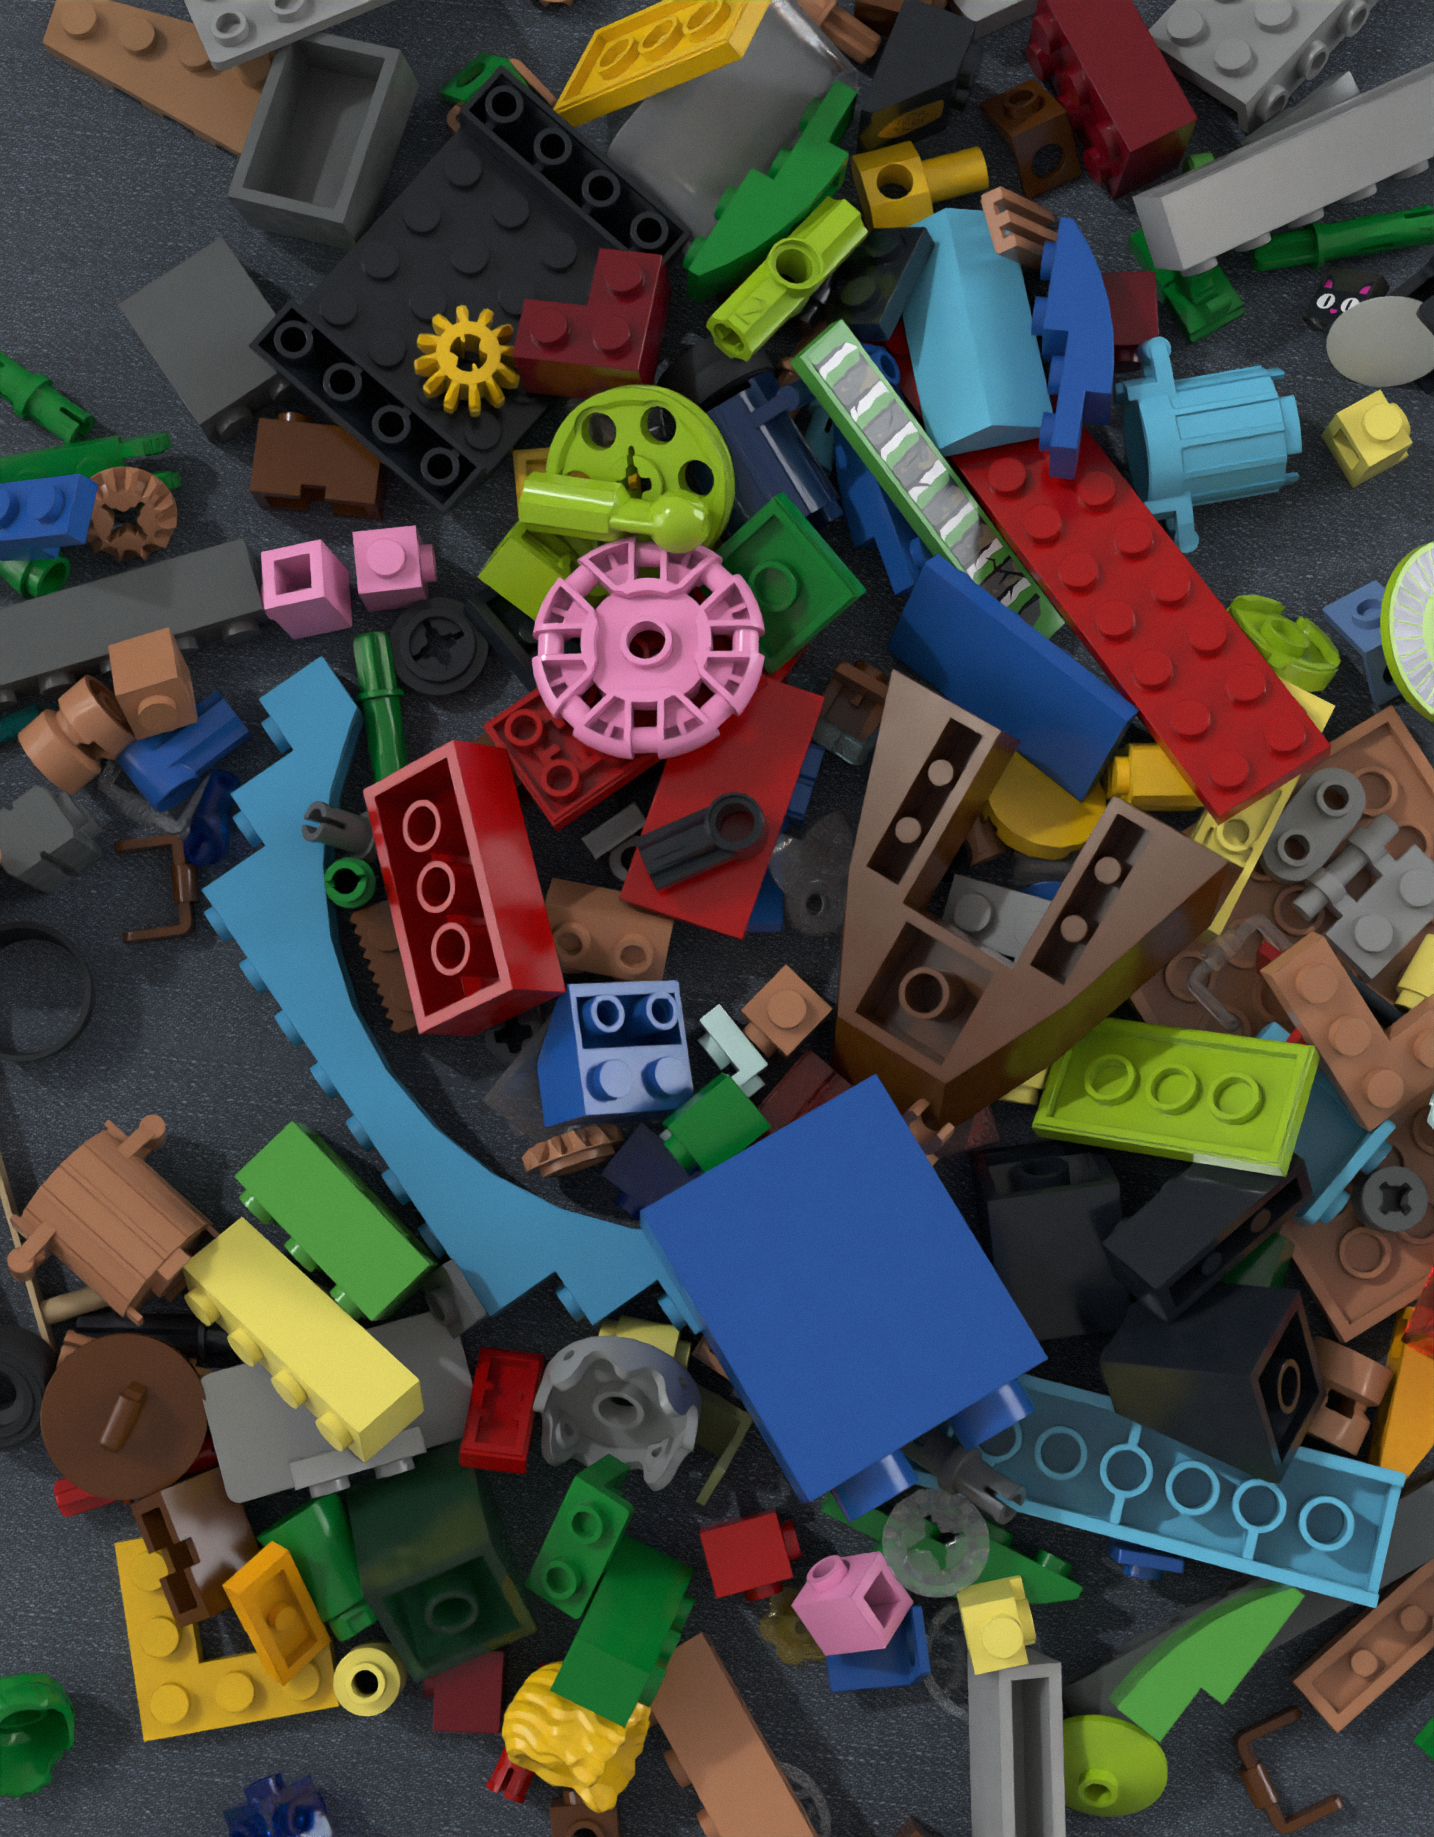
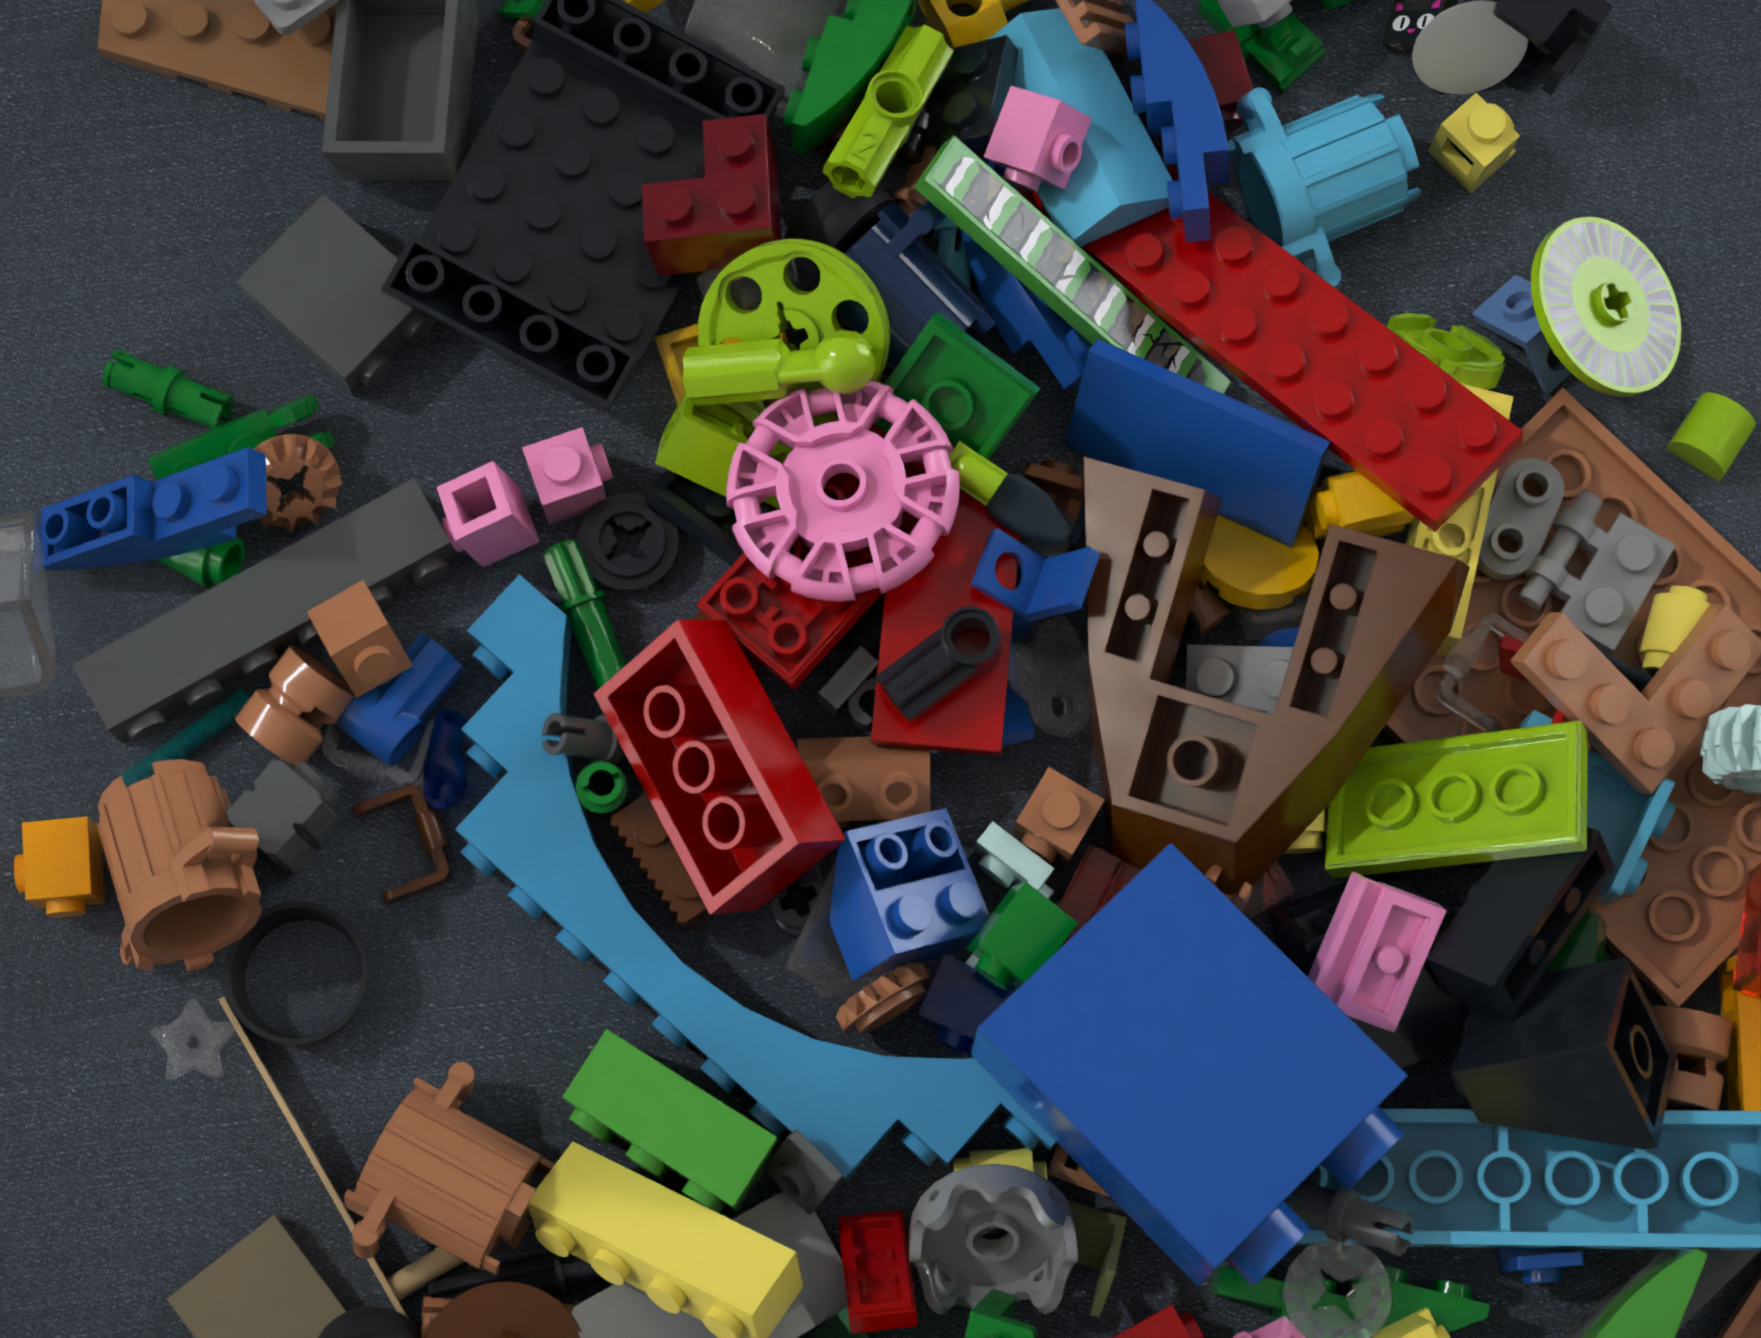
camera: 20 degrees left, 5 degrees down
reddish brown brick [249,412,389,521] -> none
yellow gear [414,304,520,417] -> none
dark grey wheel [1351,1166,1429,1233] -> none
none -> black piece [949,441,1073,547]
none -> blue bracket [971,529,1100,622]
none -> bright pink brick [984,86,1092,192]
none -> bright pink plate [1308,872,1447,1033]

